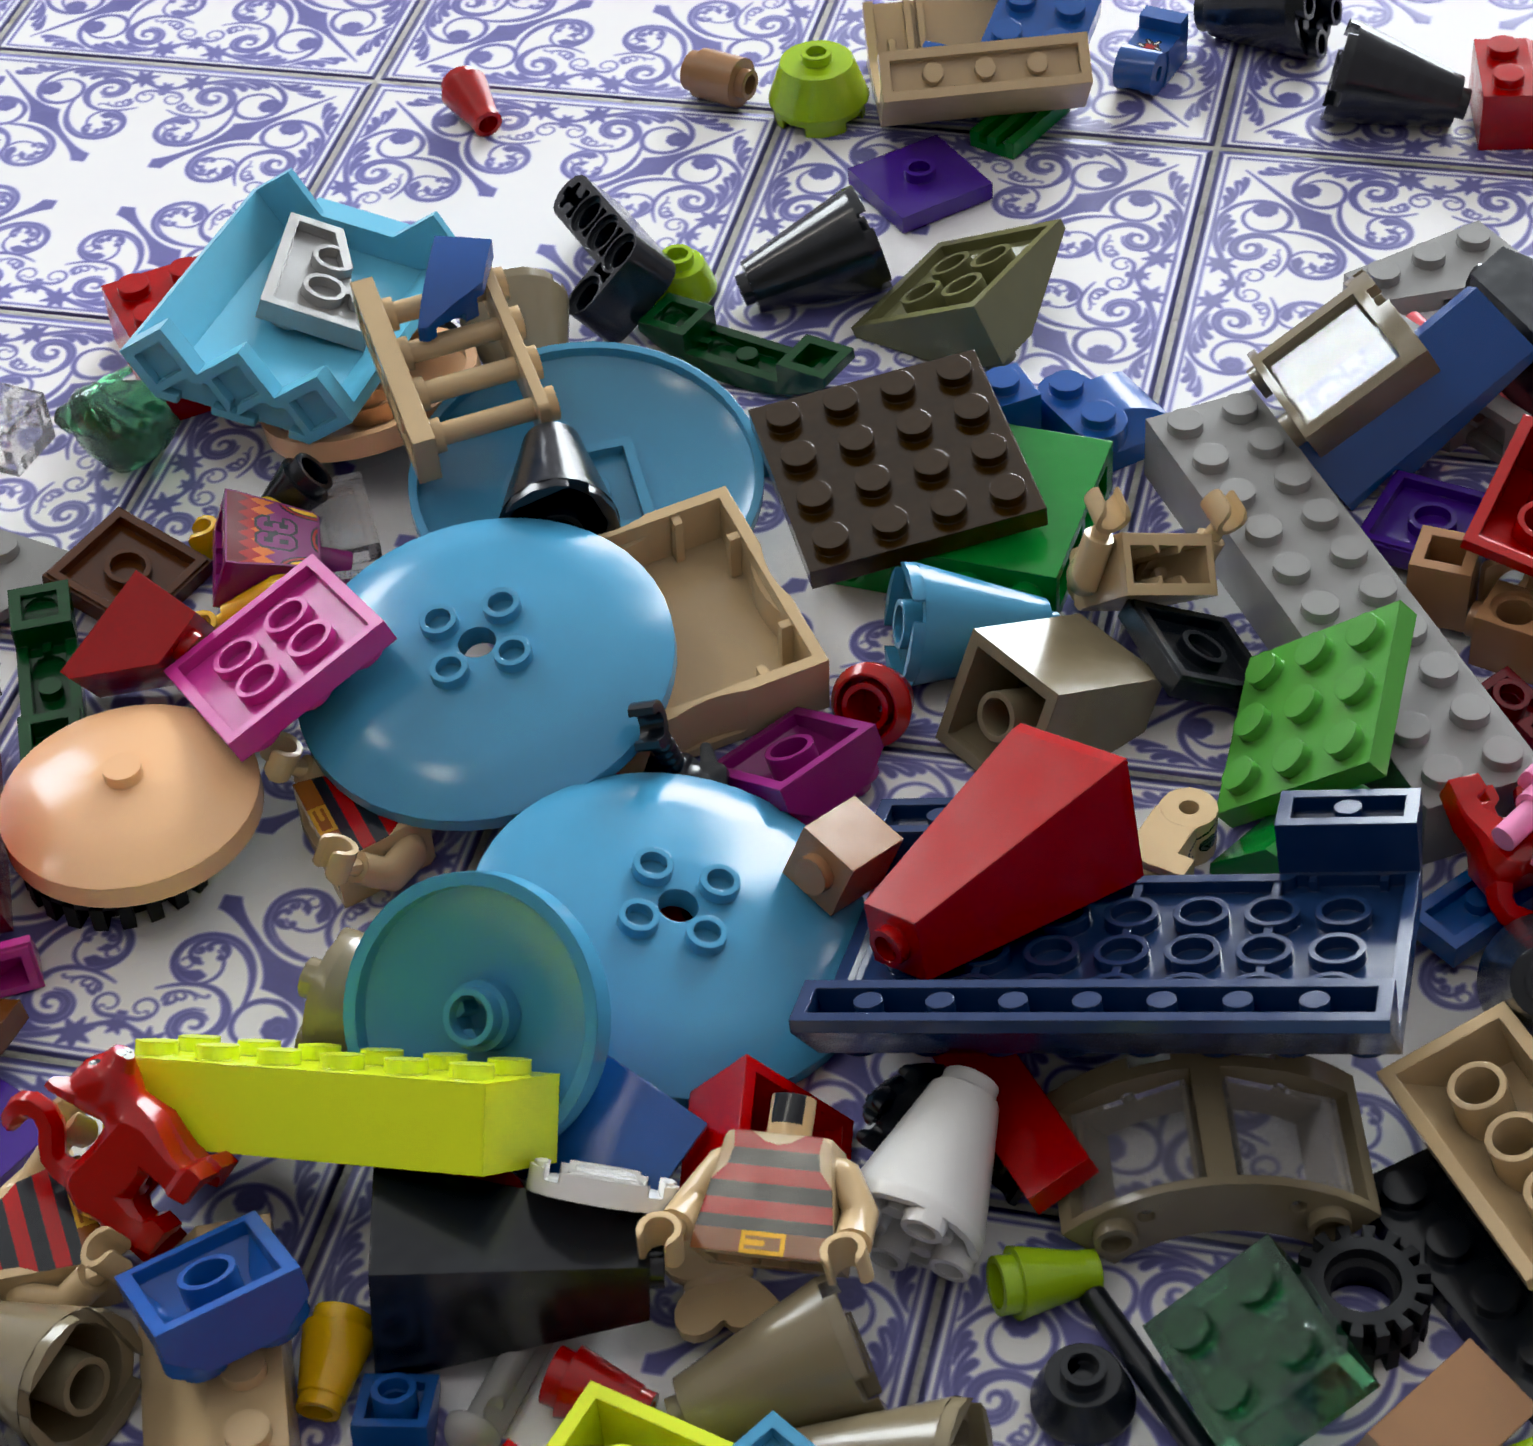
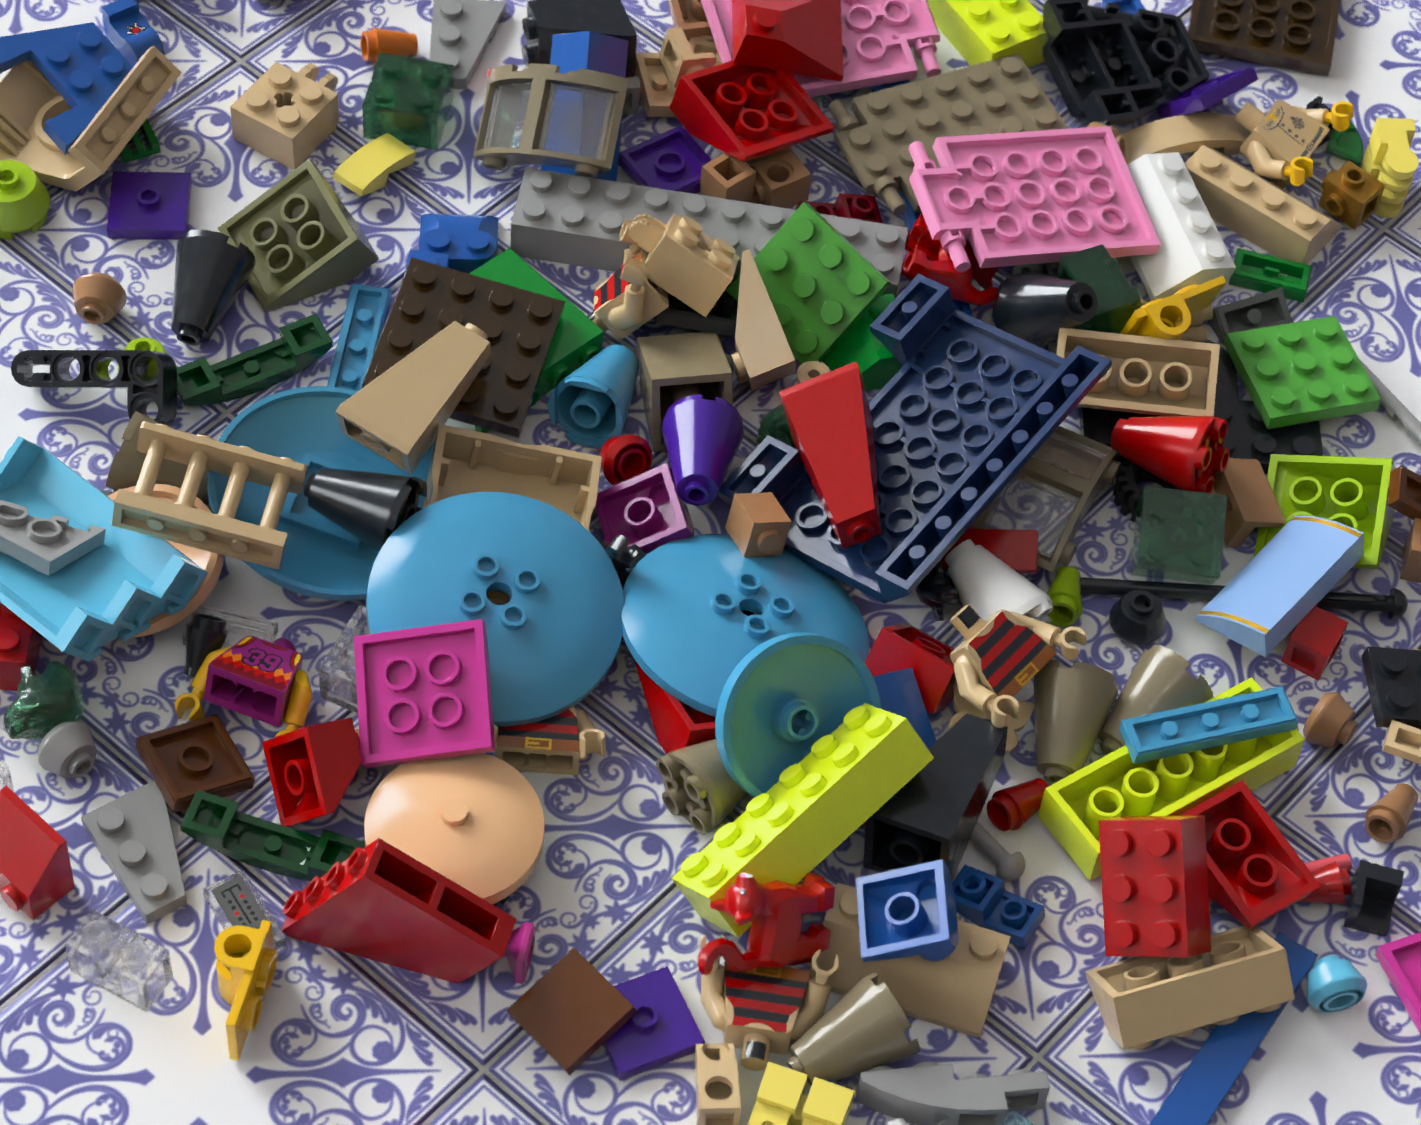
camera: 70 degrees left, 10 degrees up
blue slope [418,236,494,342] -> none
white tile [526,1157,680,1214] -> none
none -> light grey cone [38,721,97,779]
none -> medium nougat cone [72,272,127,324]
none -> tan hinge [230,62,339,170]
none -> light yellow slope [332,133,416,197]
none -> tan slope [335,321,491,475]
none -> orange cone [360,27,418,65]
none -> clear green brick [362,53,454,150]
none -> tan hinge [629,213,739,317]
none -> dark purple cone [662,395,744,505]
none -> tan slope [731,249,796,391]
none -> red cone [1111,416,1230,499]

